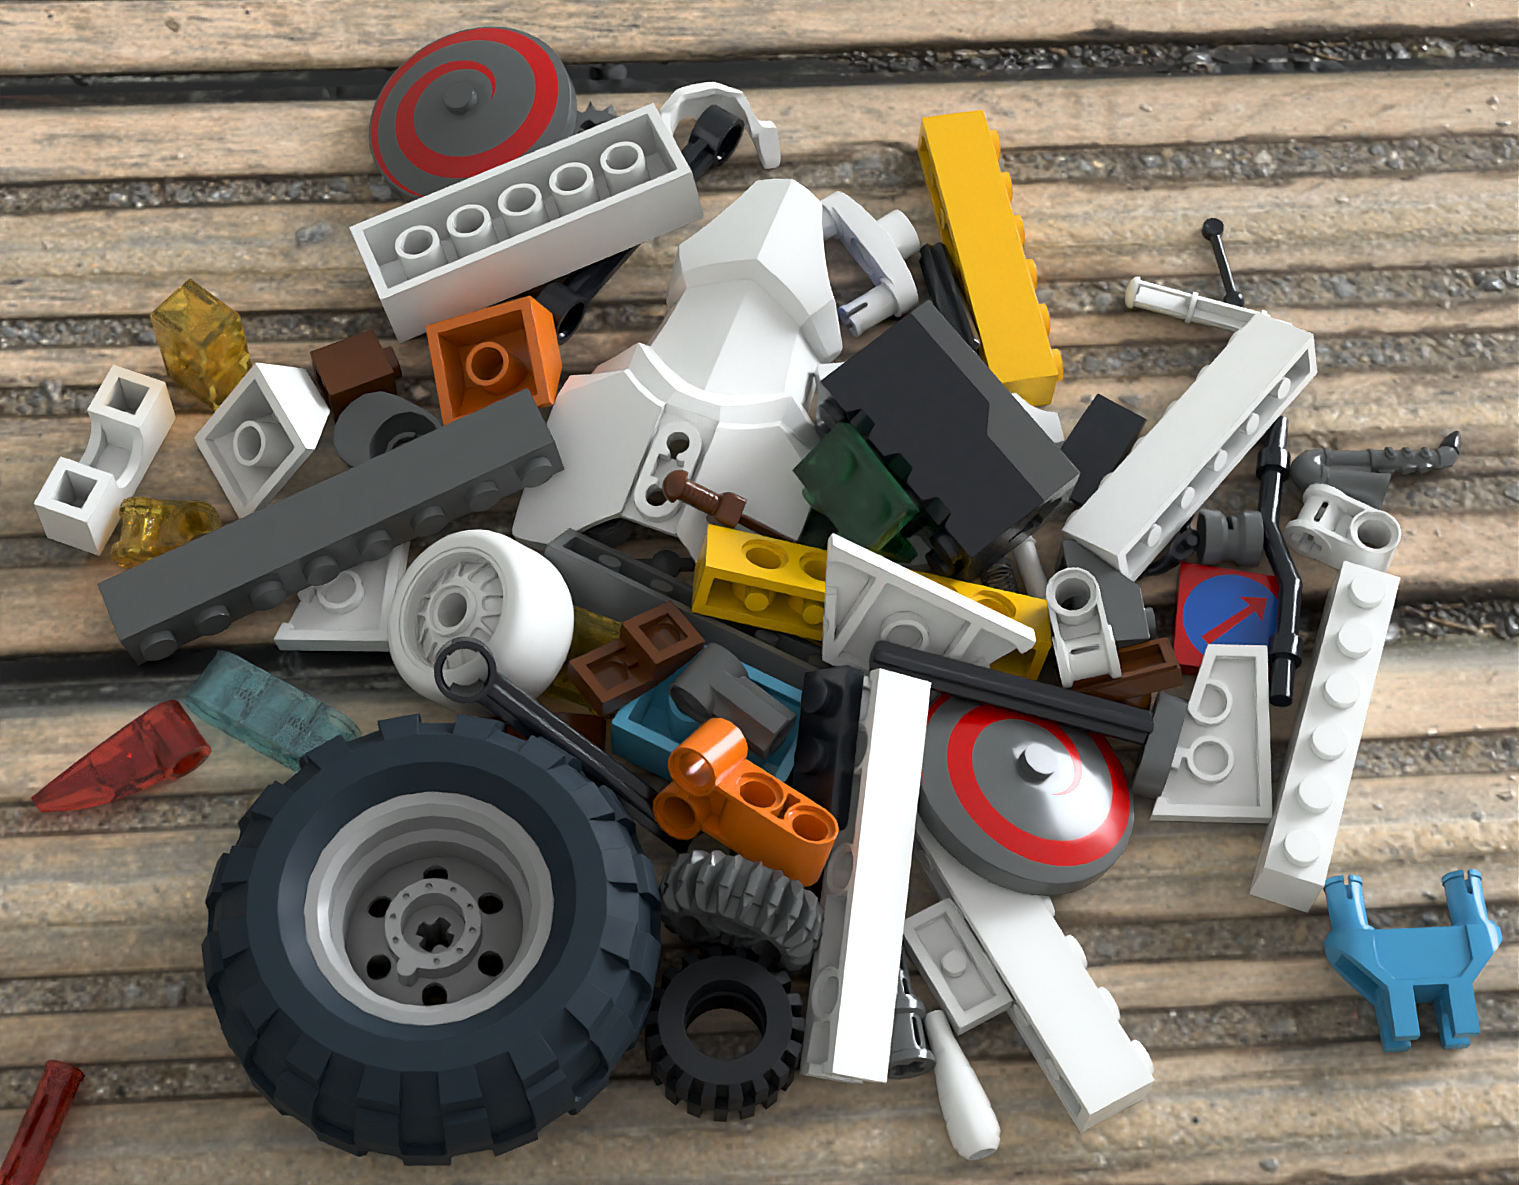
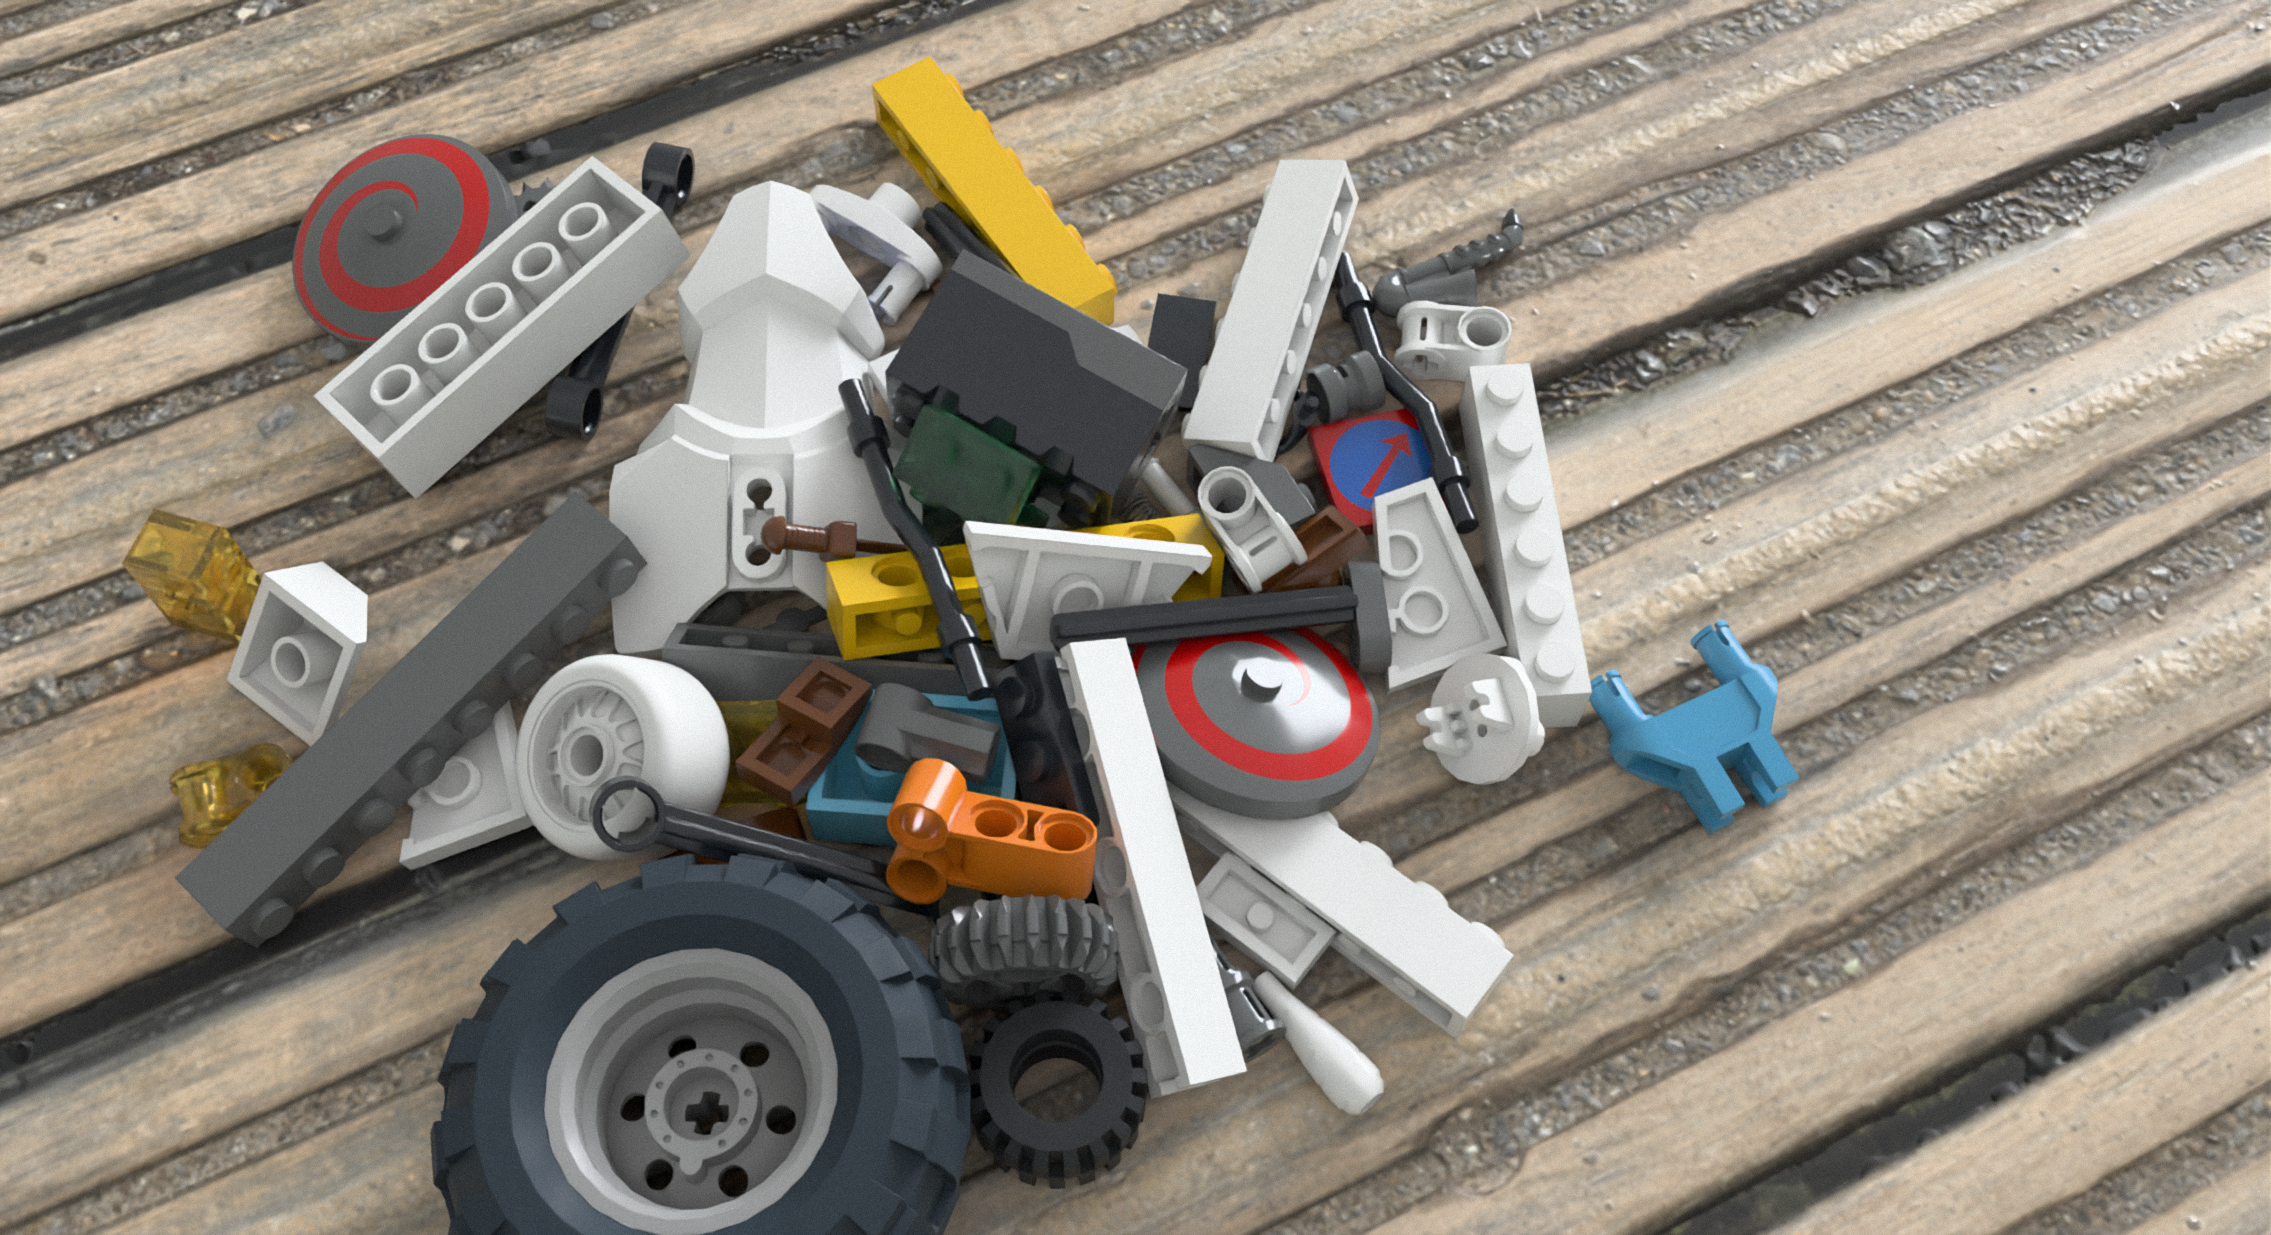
camera: 20 degrees left, 0 degrees up
clear red piece [31,699,211,812] -> none
white arch [33,365,176,556] -> none
clear light blue beam [183,650,362,773] -> none
reddish brown brick [310,329,403,424] -> none
dark grey cap [333,391,442,468] -> none
orange slope [425,296,562,426] -> none
white helmet [660,82,781,169] -> none
white piece [1125,277,1292,332] -> none
black hinge [1201,218,1245,307] -> none
none -> black bar [838,378,993,701]
none -> white plate [1416,652,1545,785]

